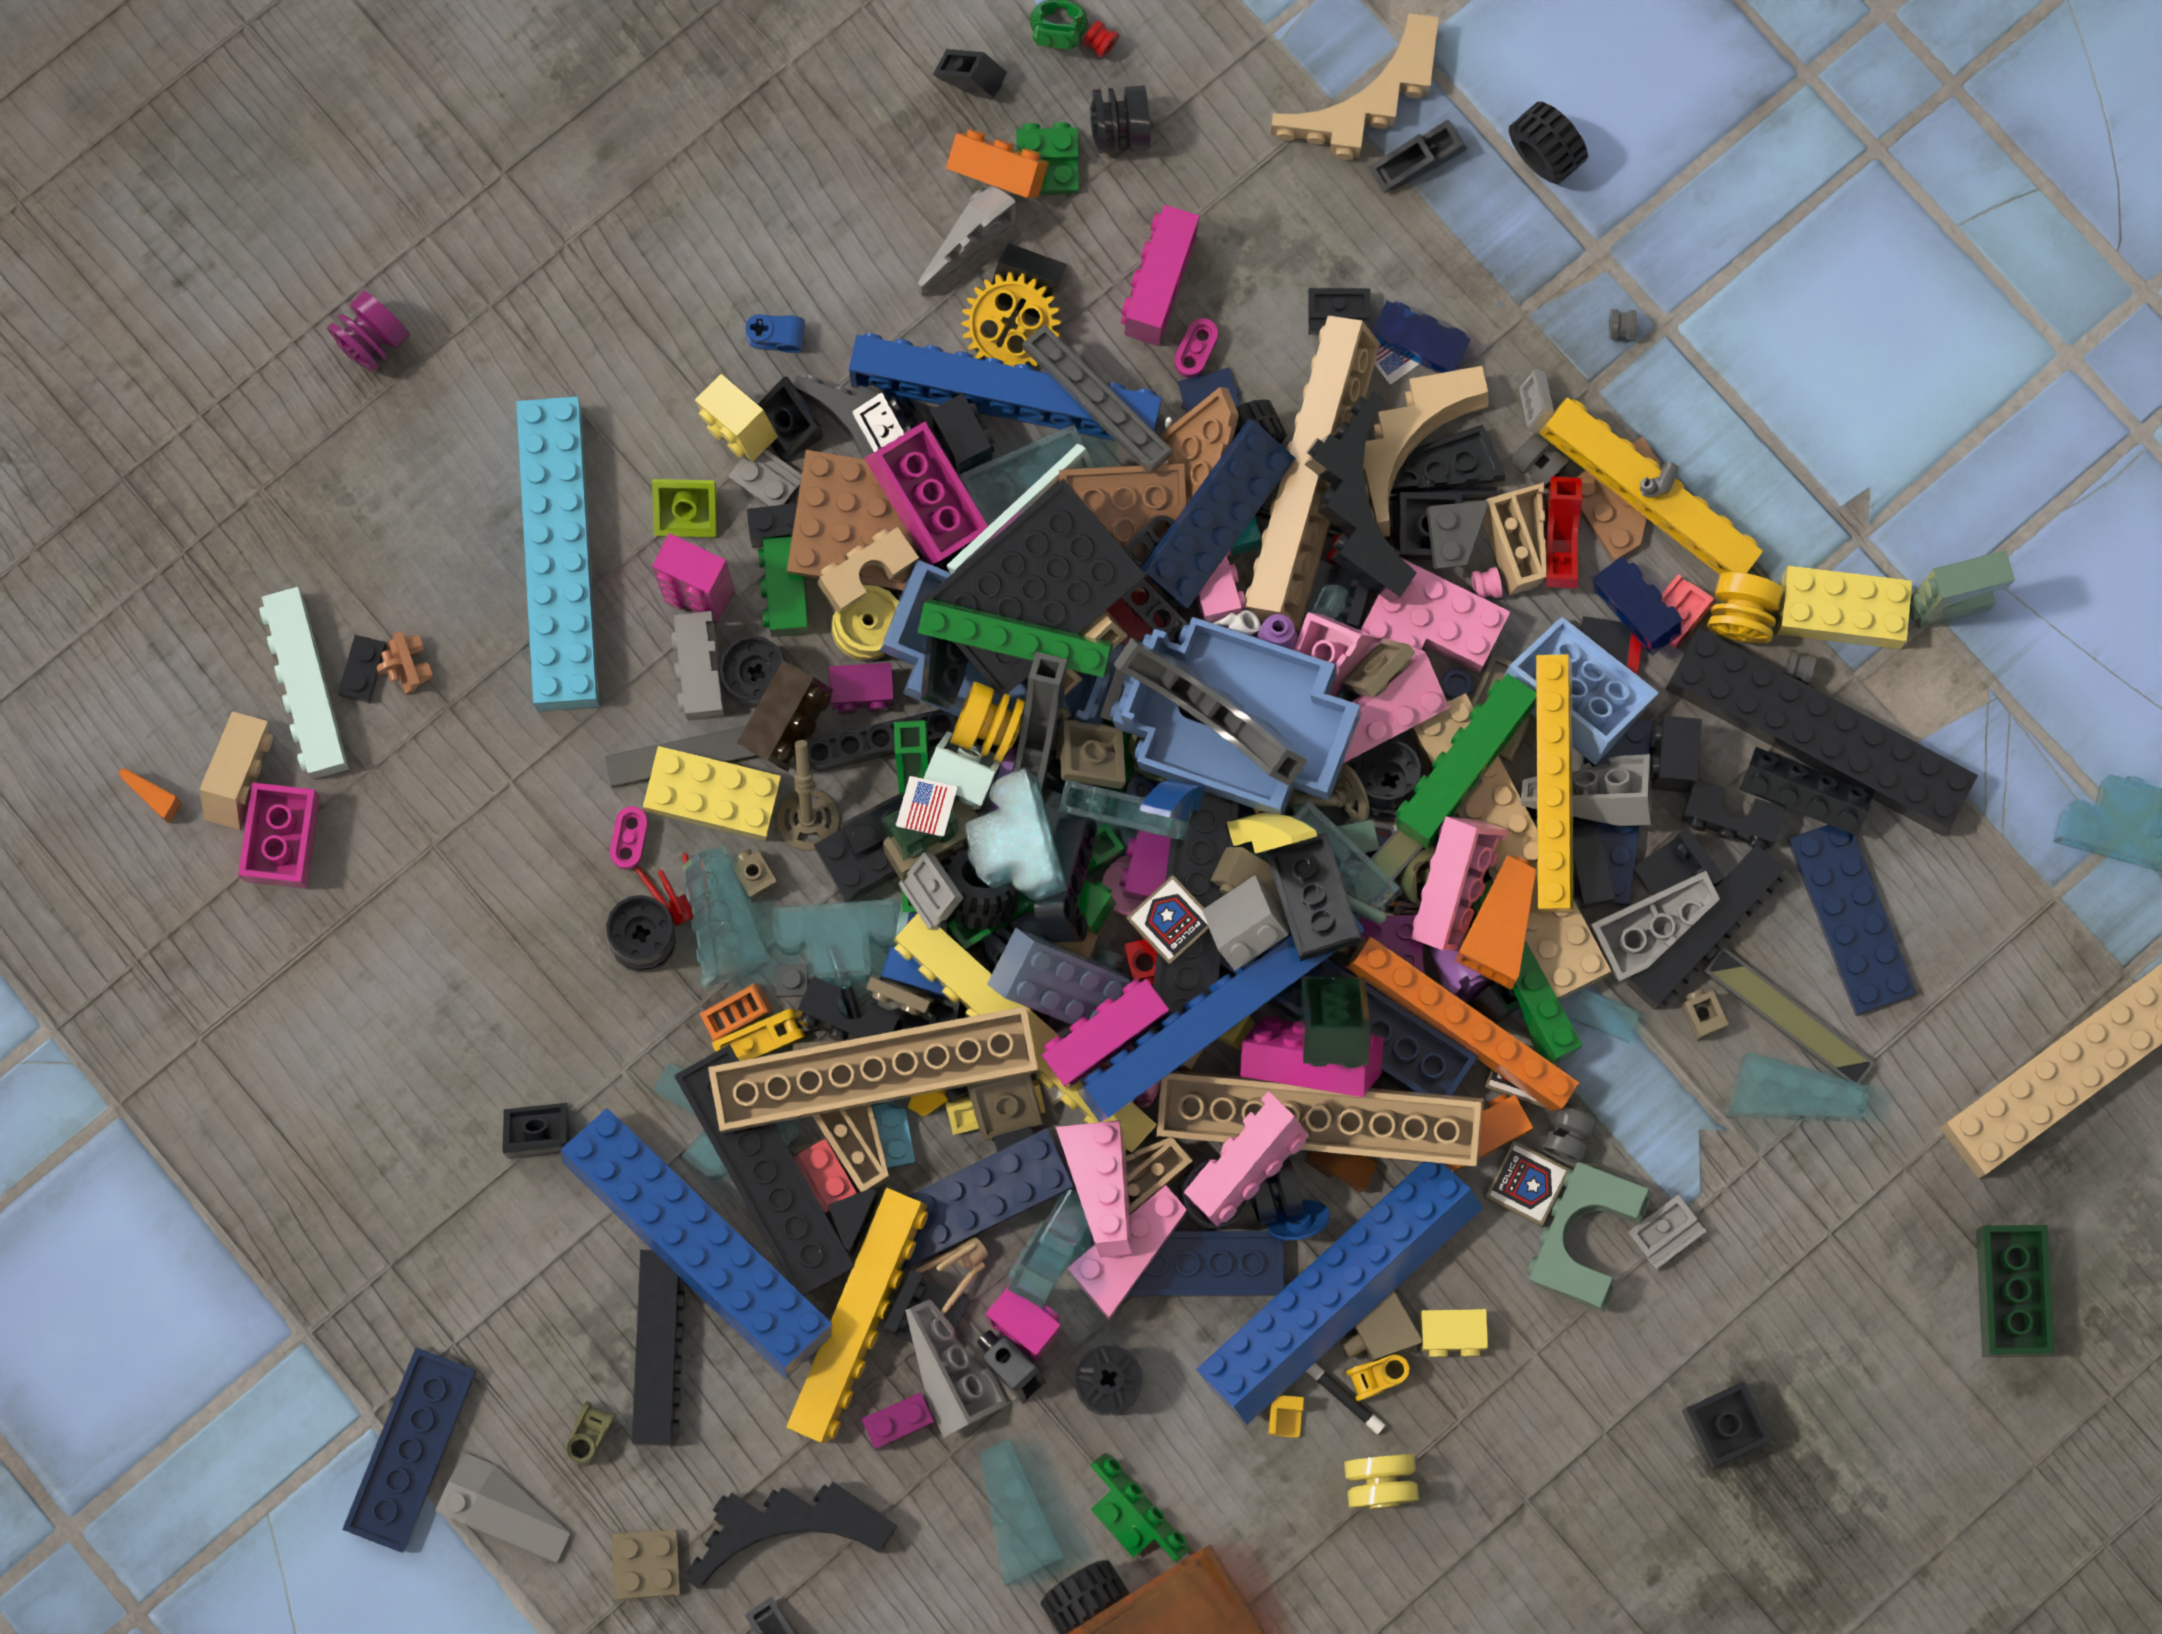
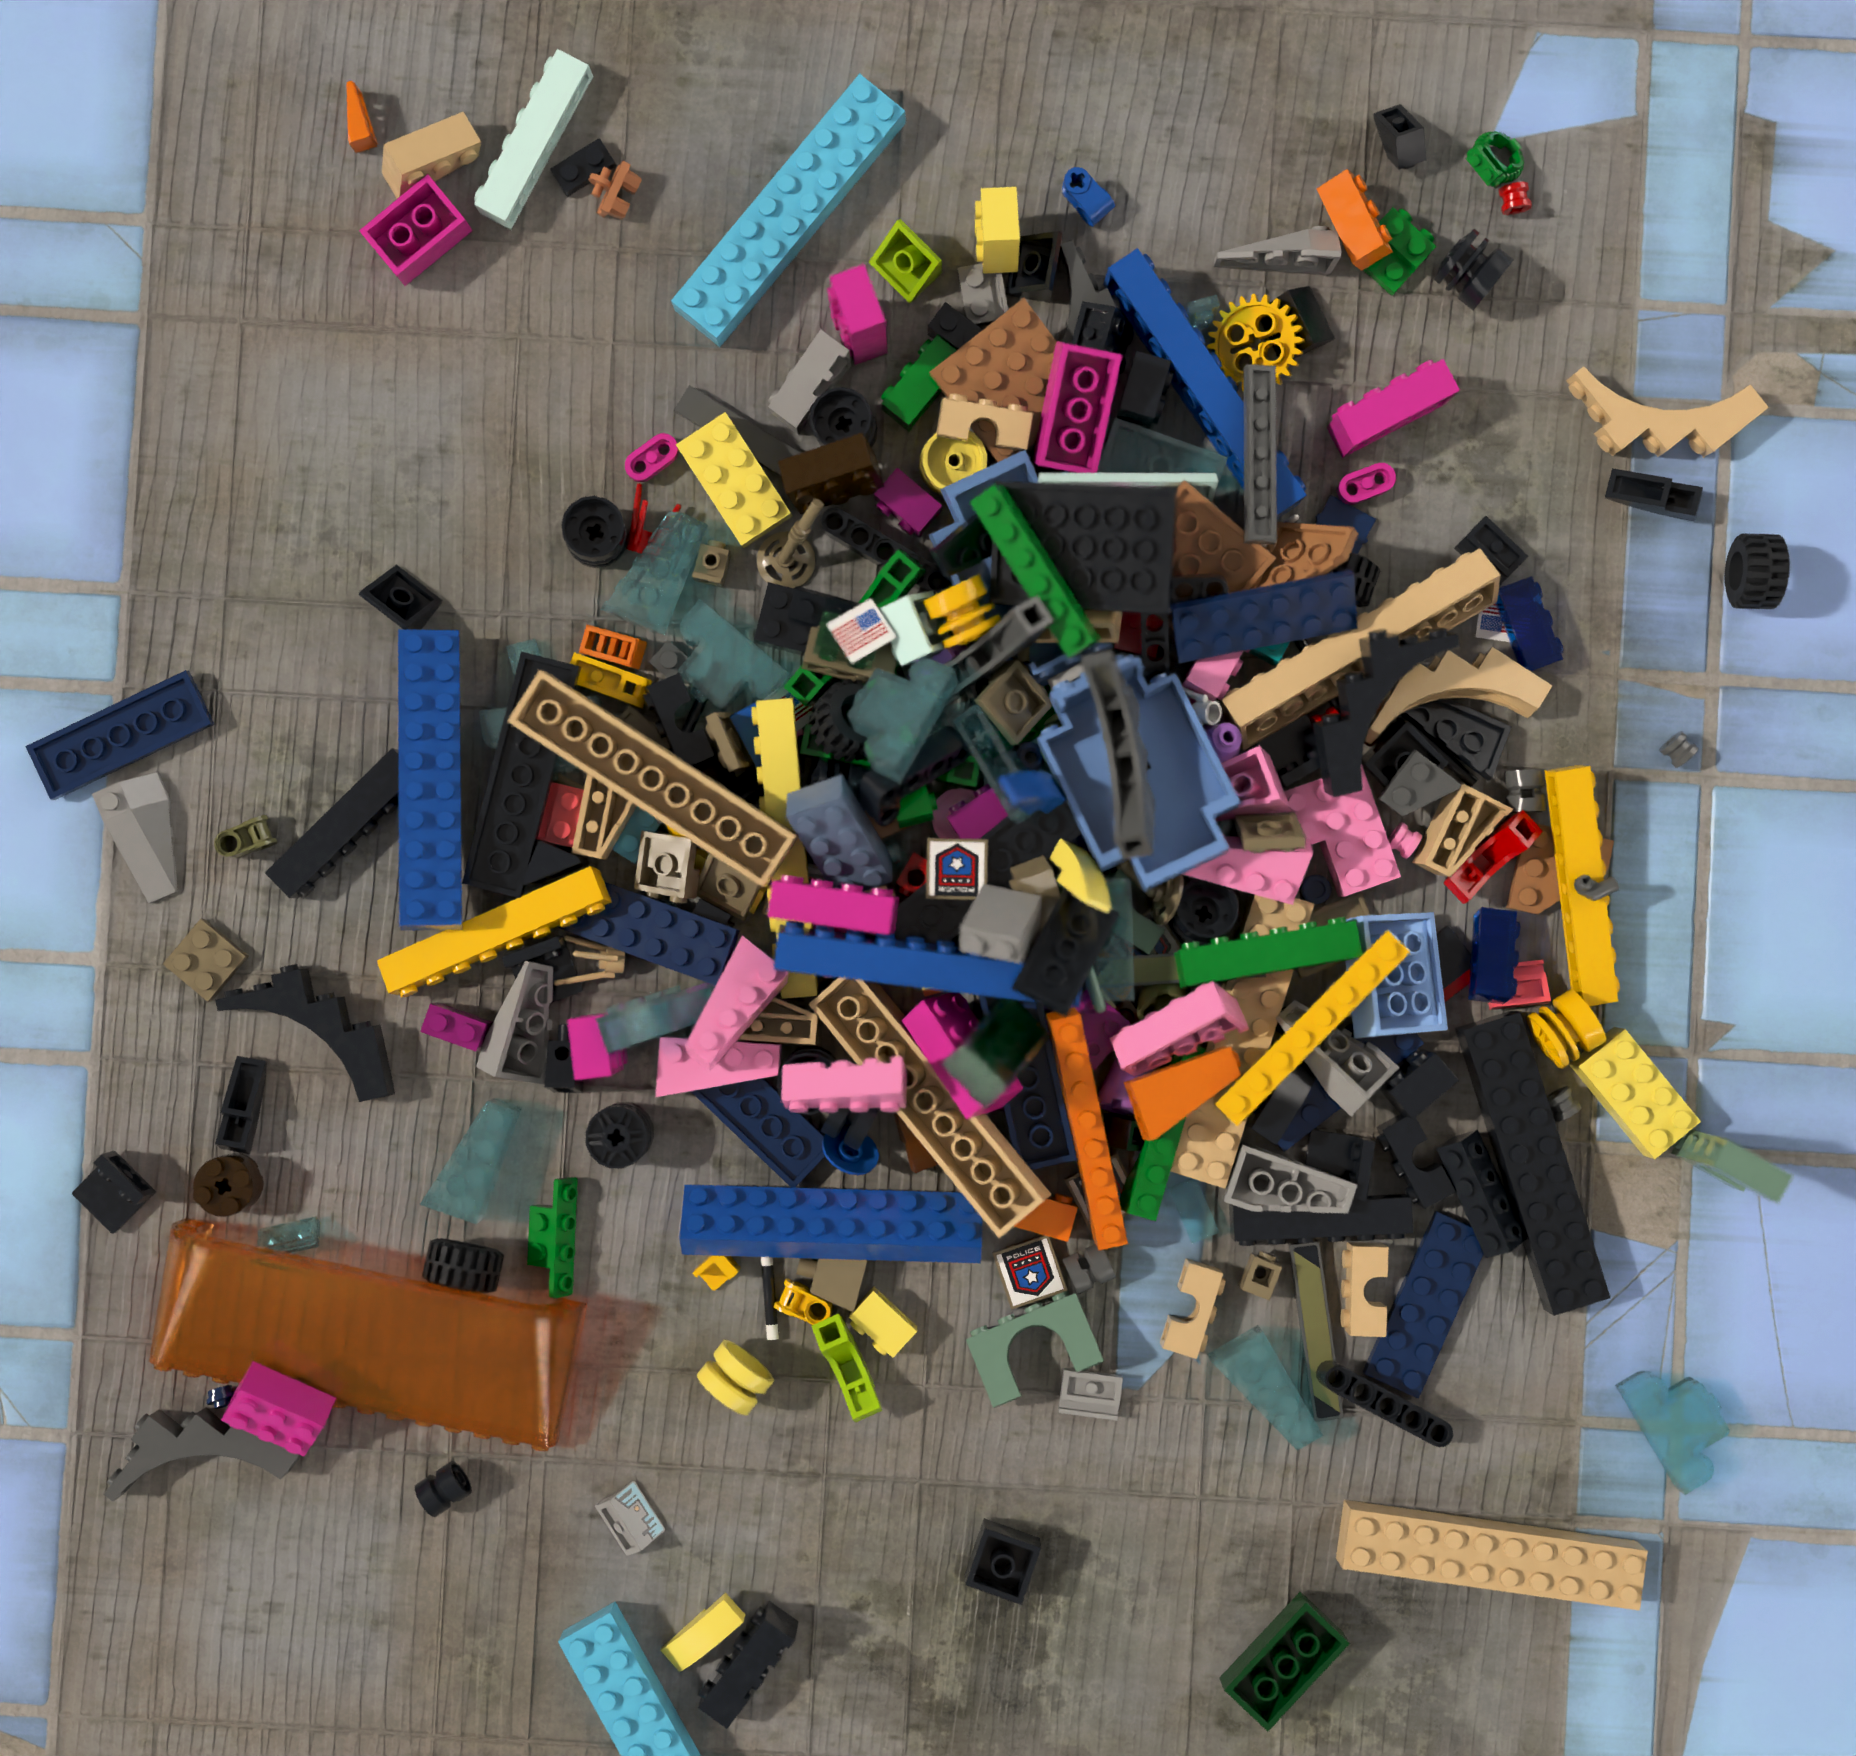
camera: 45 degrees right, 10 degrees up
light grey plate [899,852,963,930] -> none
clear light blue plate [1311,585,1349,618] -> none
light grey plate [1519,368,1554,434] -> none
none -> plate [634,831,700,903]
none -> lime arch [811,1313,883,1423]
none -> tan arch [1160,1258,1226,1359]
none -> clear light blue plate [1185,294,1220,330]
none -> black beam [1316,1360,1453,1448]
none -> tan arch [1340,1242,1389,1337]

